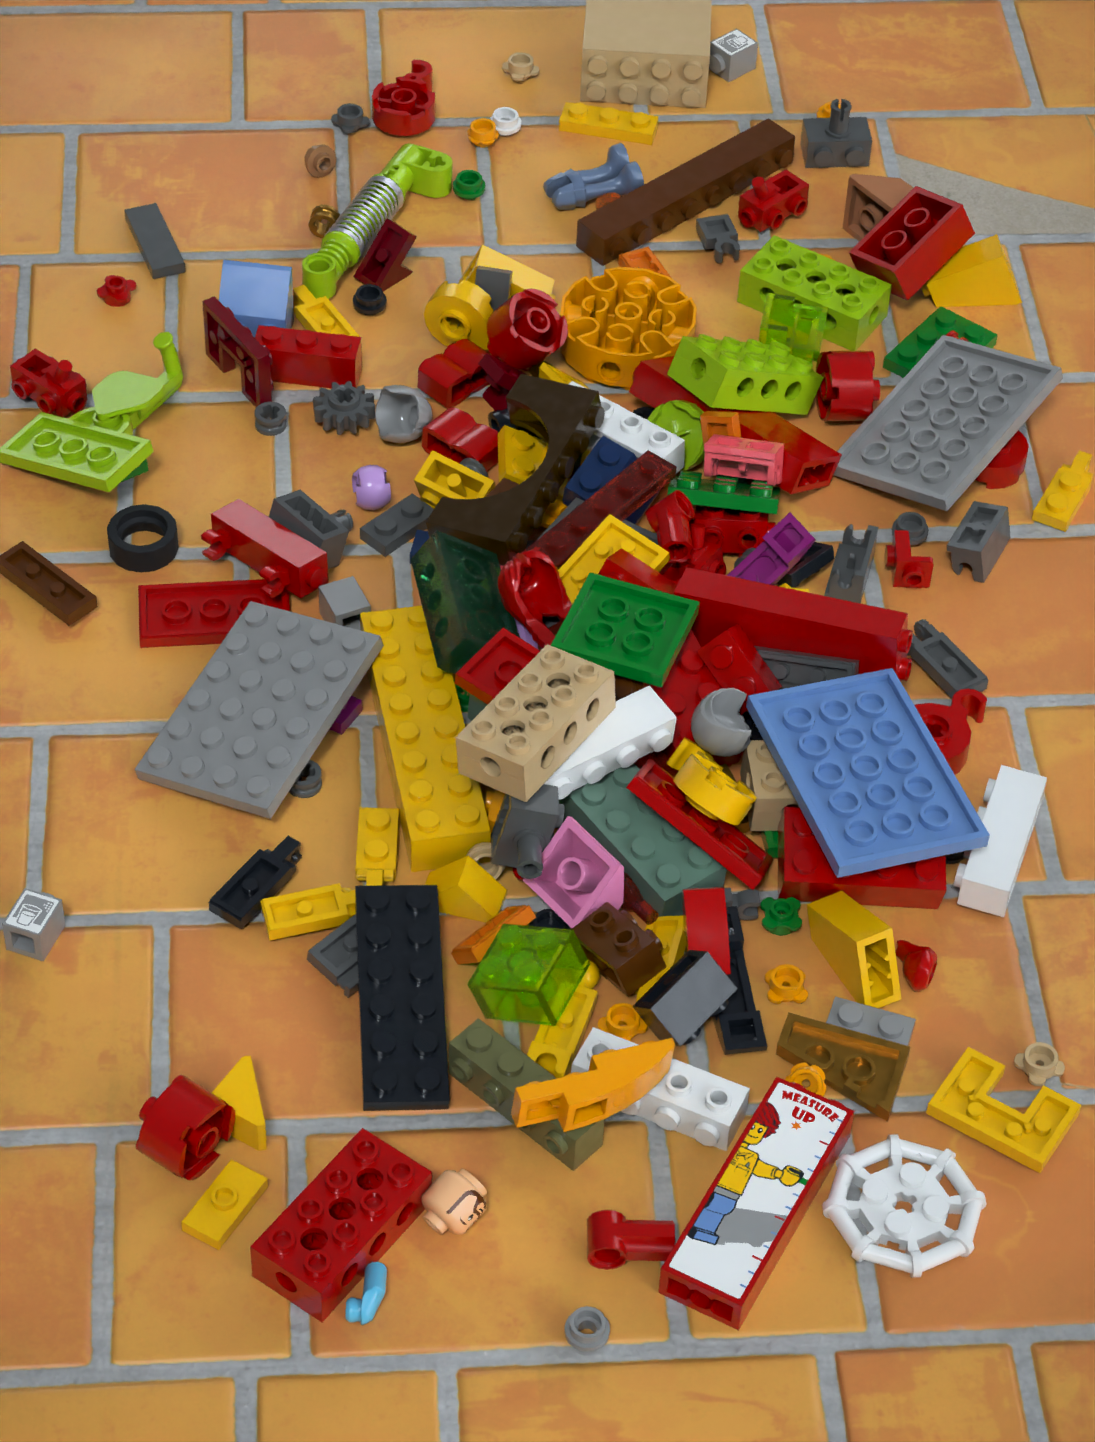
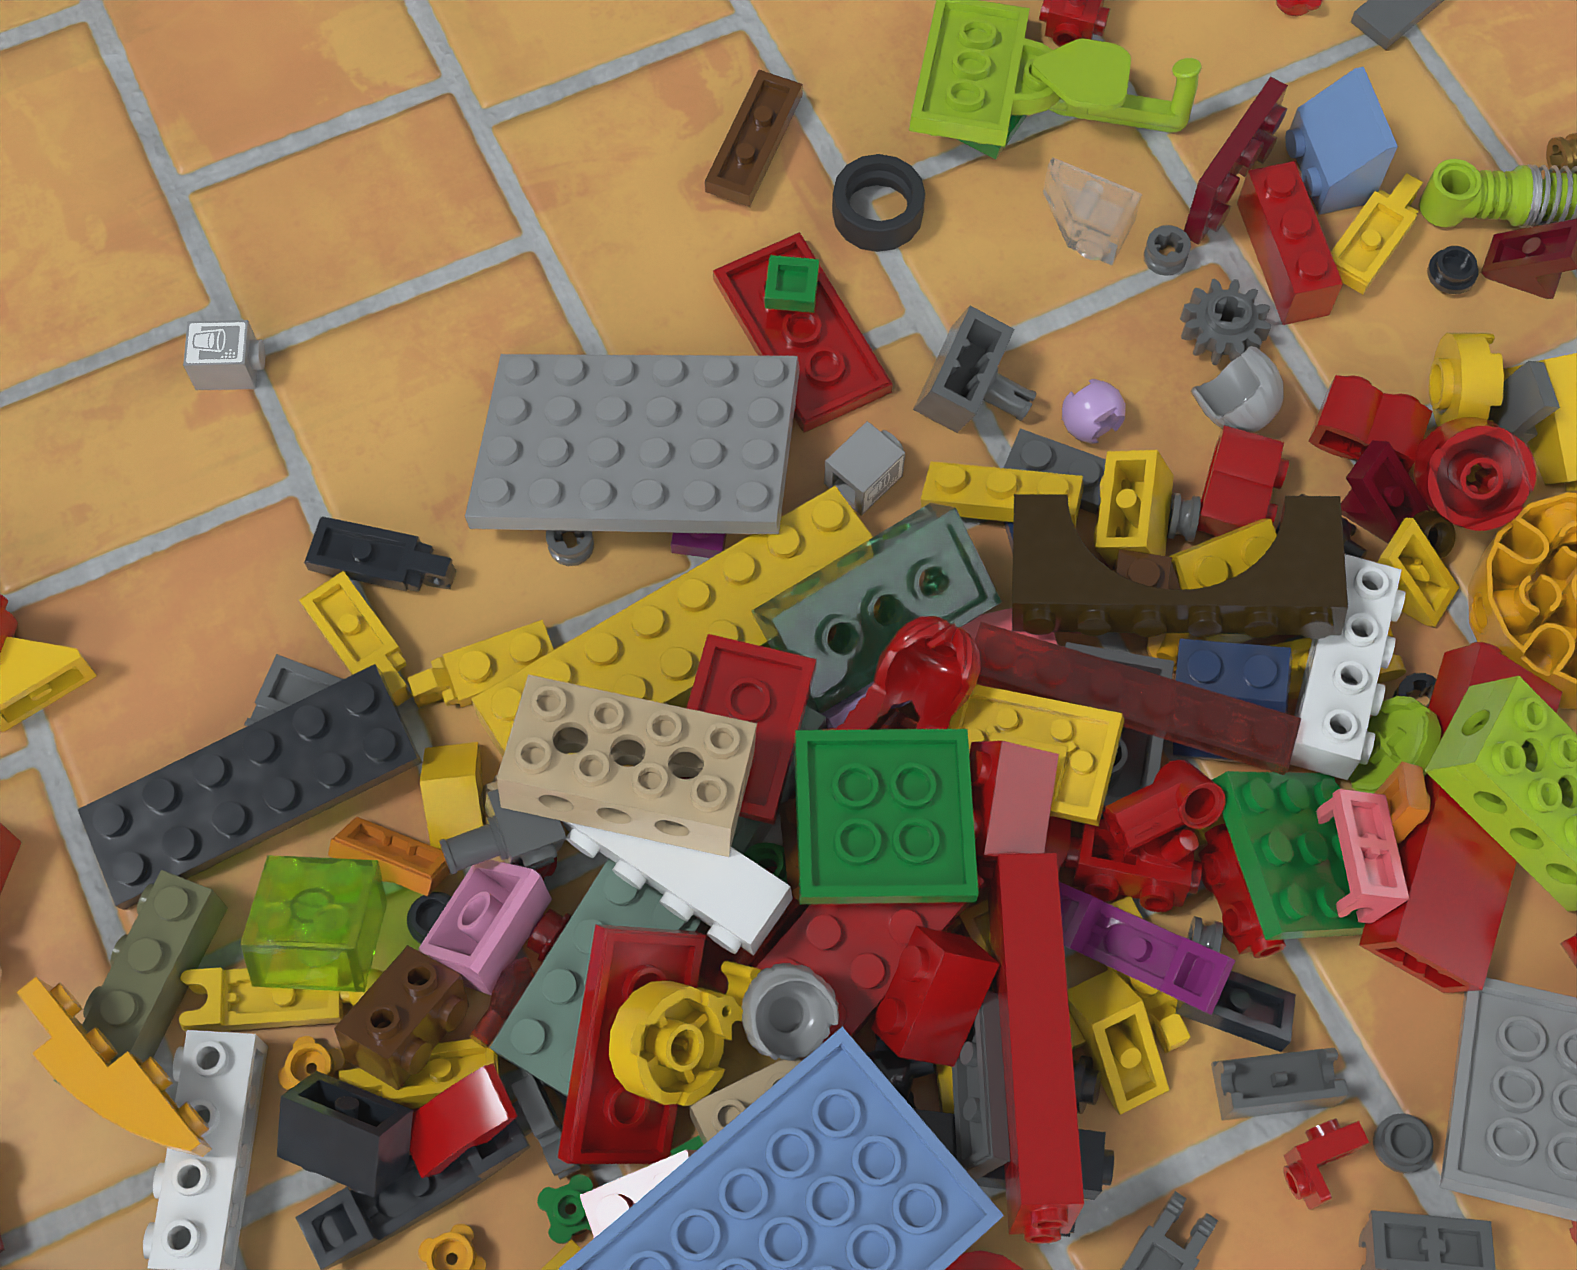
camera: 70 degrees right, 20 degrees up
red brick [201,499,329,598] -> none
none -> green plate [764,255,819,313]
none -> yellow plate [920,461,1083,527]
none -> clear slope [1043,157,1142,265]

